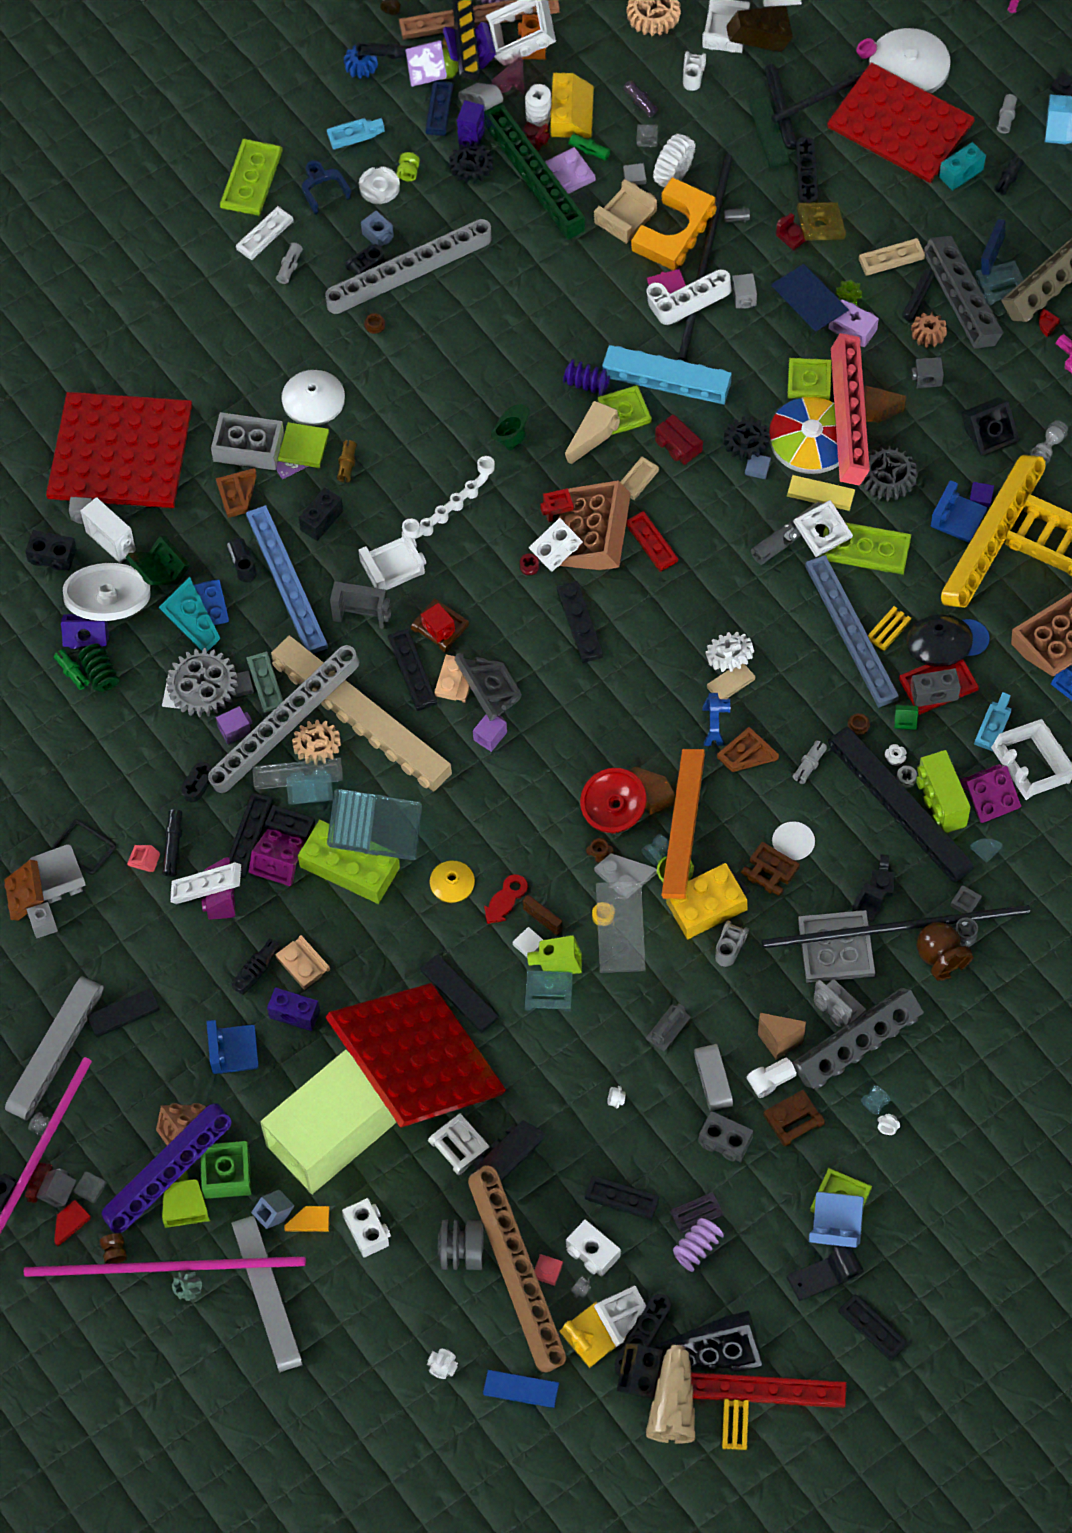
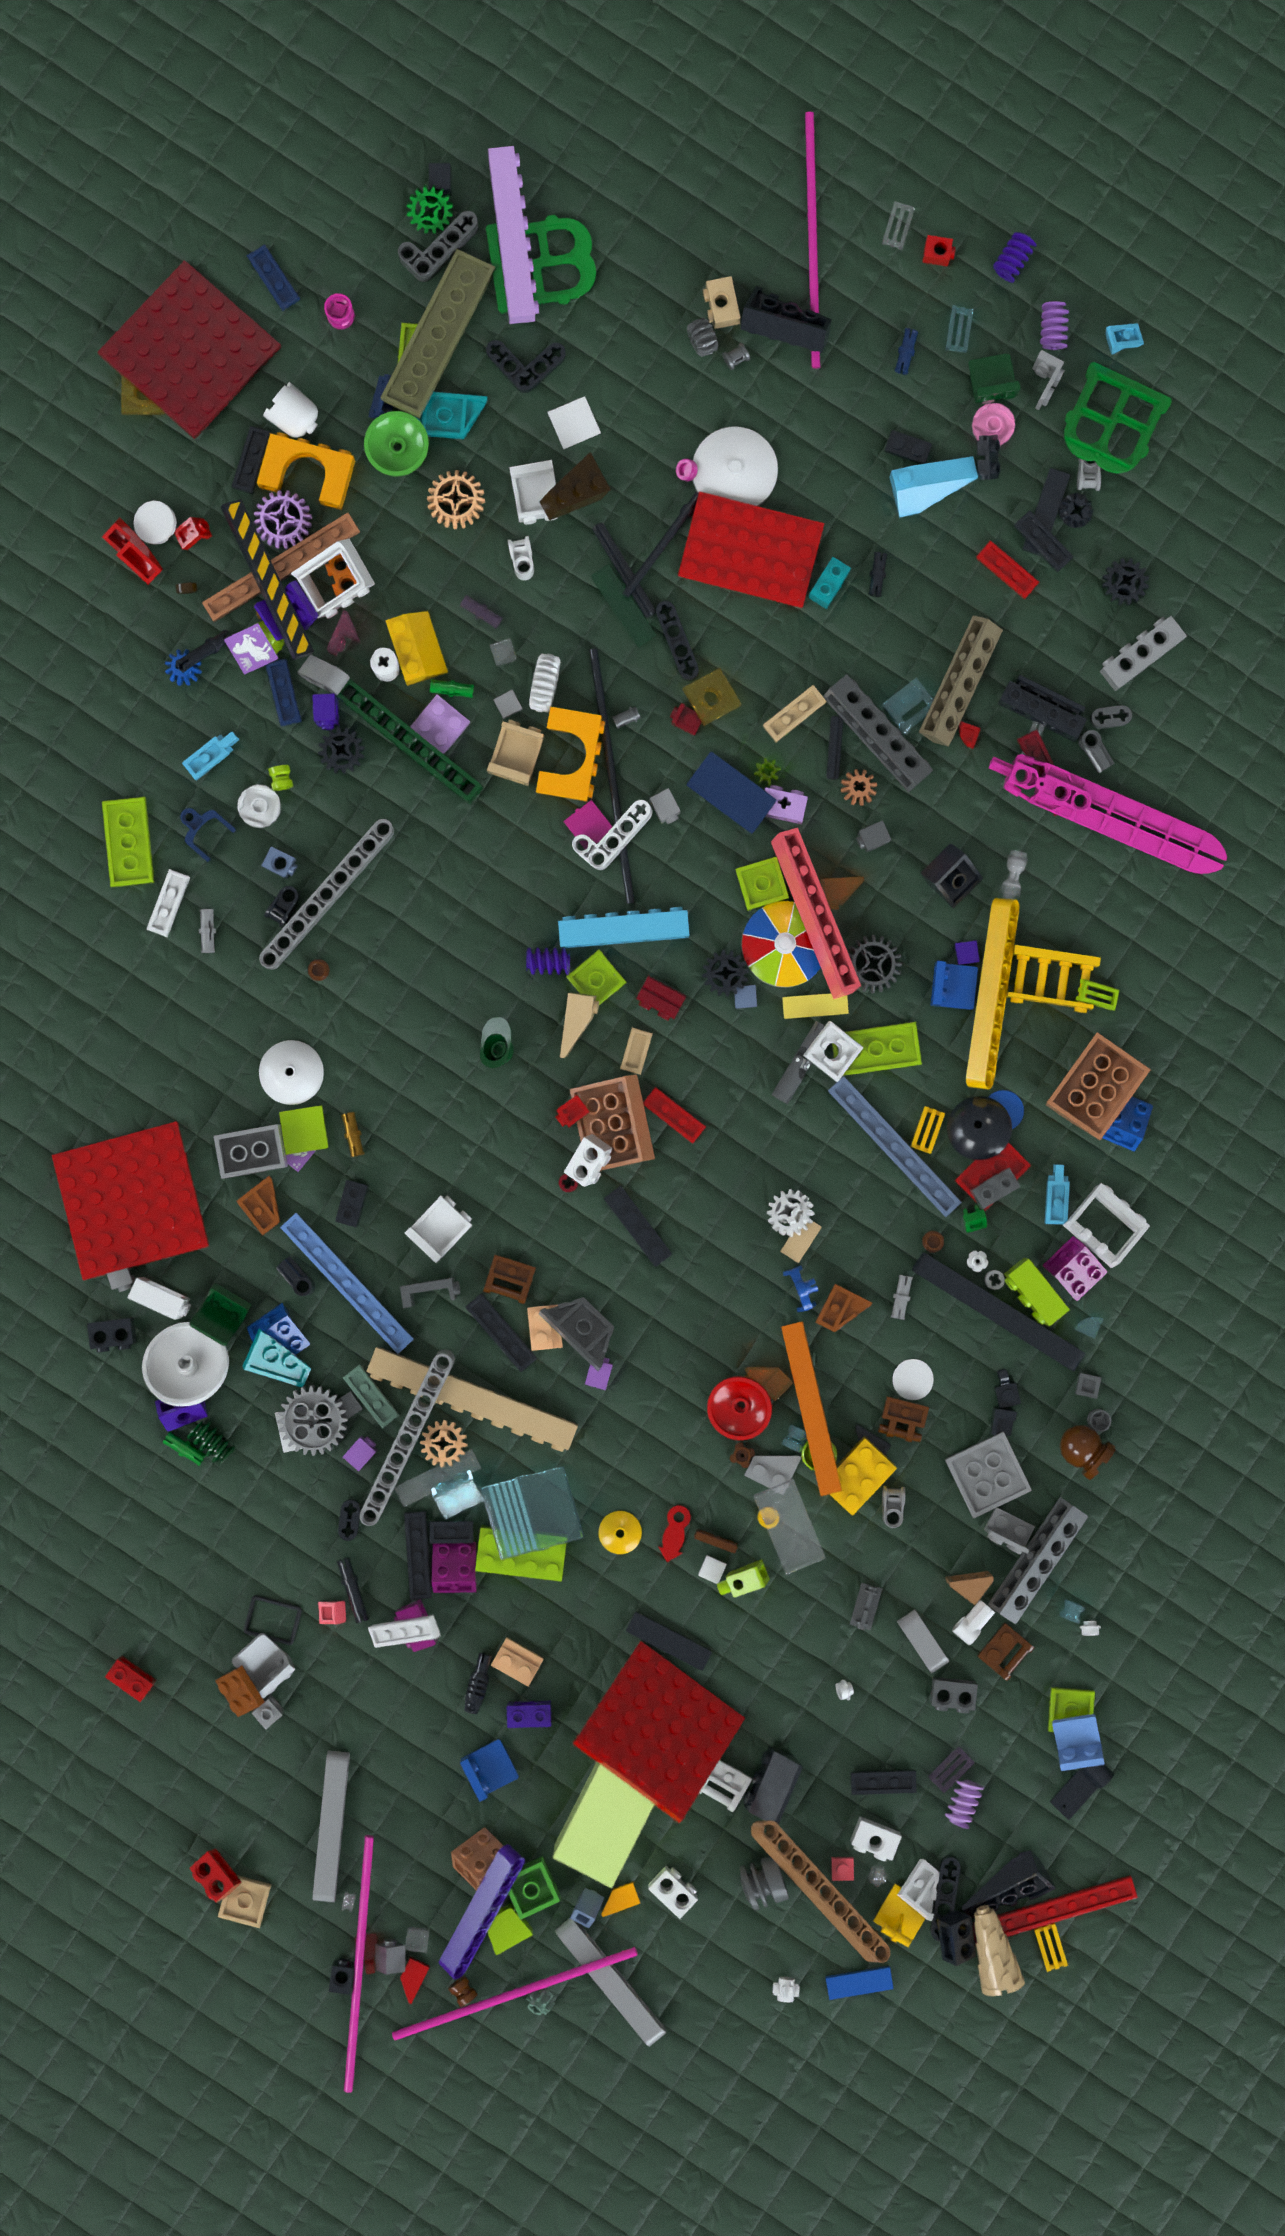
camera: 25 degrees left, 25 degrees up
black tile [87,988,160,1038] -> none
white bar [402,456,495,539] -> none
red brick [421,603,455,643] -> none
dark red bracket [522,122,550,151] -> none
clear light blue plate [525,971,573,1012] -> none
black piece [762,905,1030,949] -> none
black tile [839,1294,908,1361] -> none
dark blue tile [981,219,1006,275] -> none
light grey pin [997,94,1017,134] -> none

